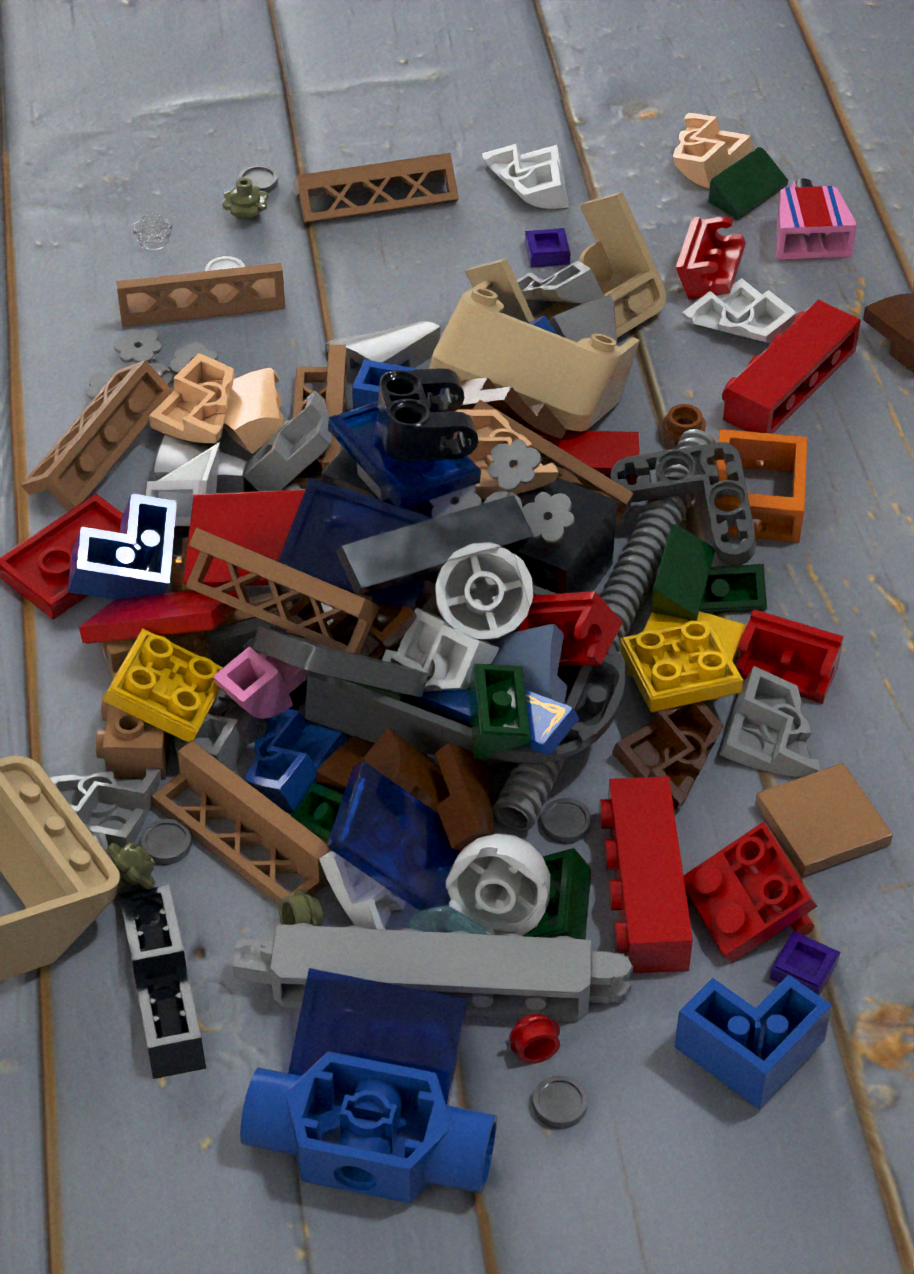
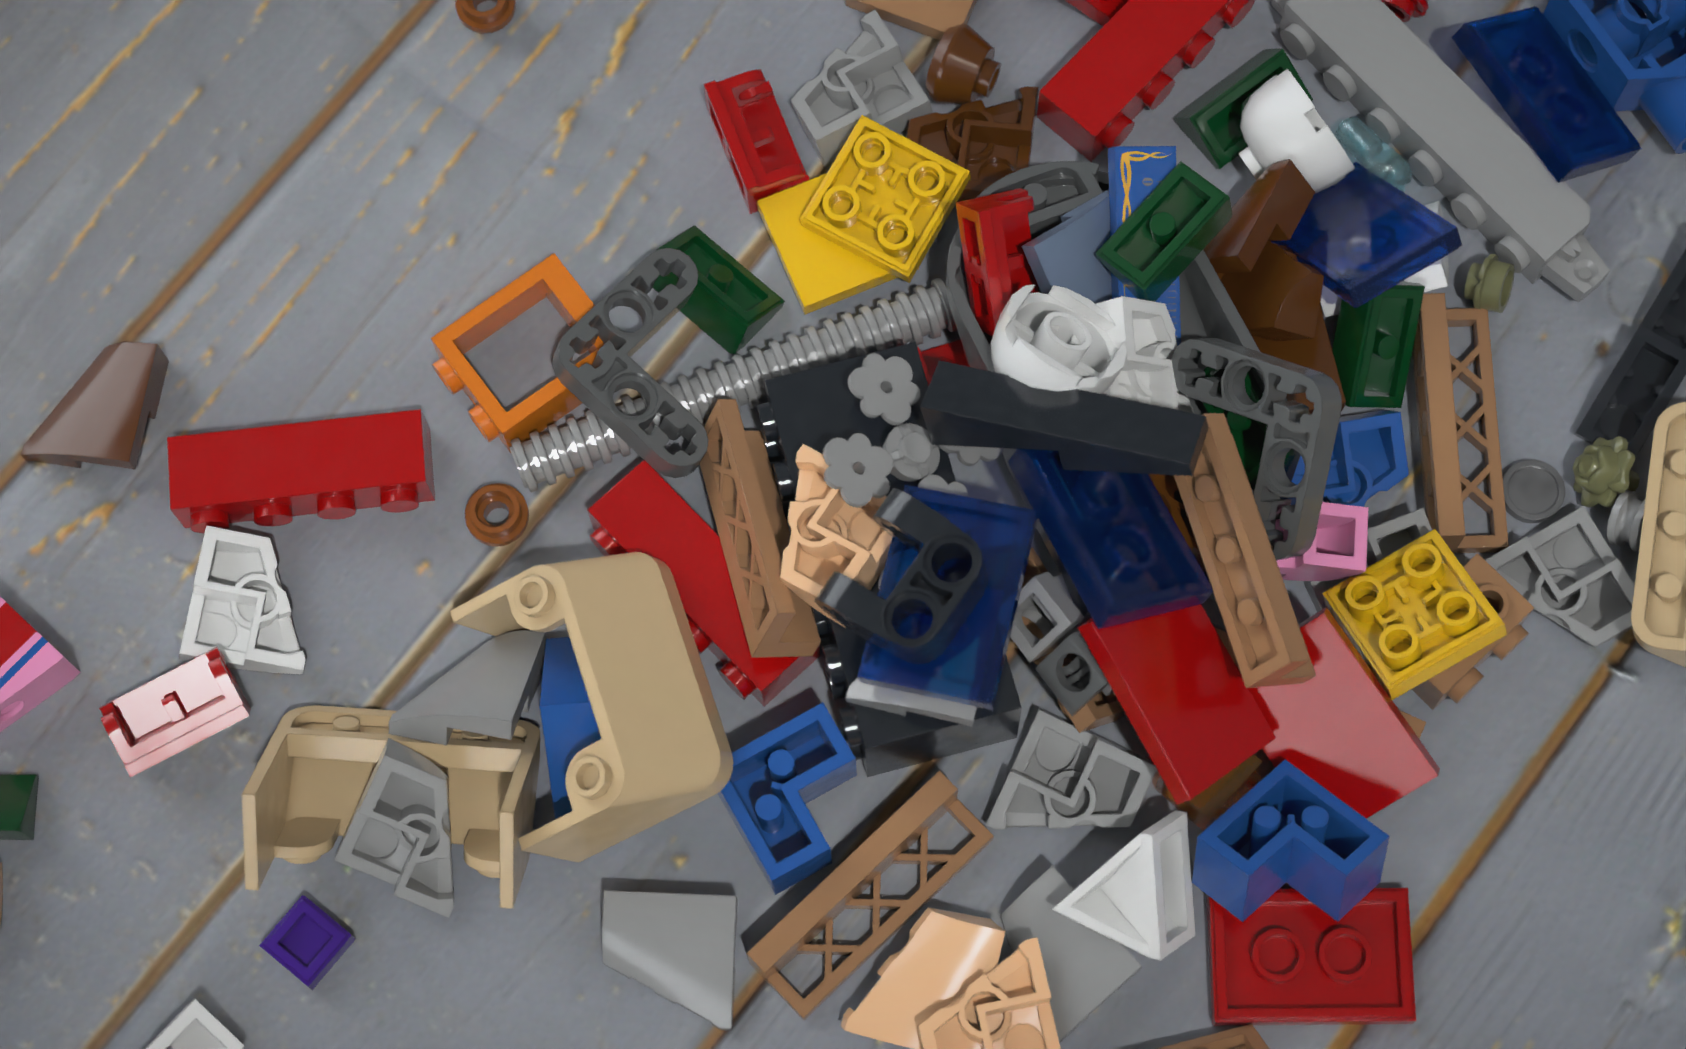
camera: 130 degrees left, 25 degrees up
light grey slope [244,391,332,491] -> none
reddish brown slope [458,377,567,439] -> none
dark green slope [651,524,715,621] -> none
none -> reddish brown cone [926,24,1001,104]

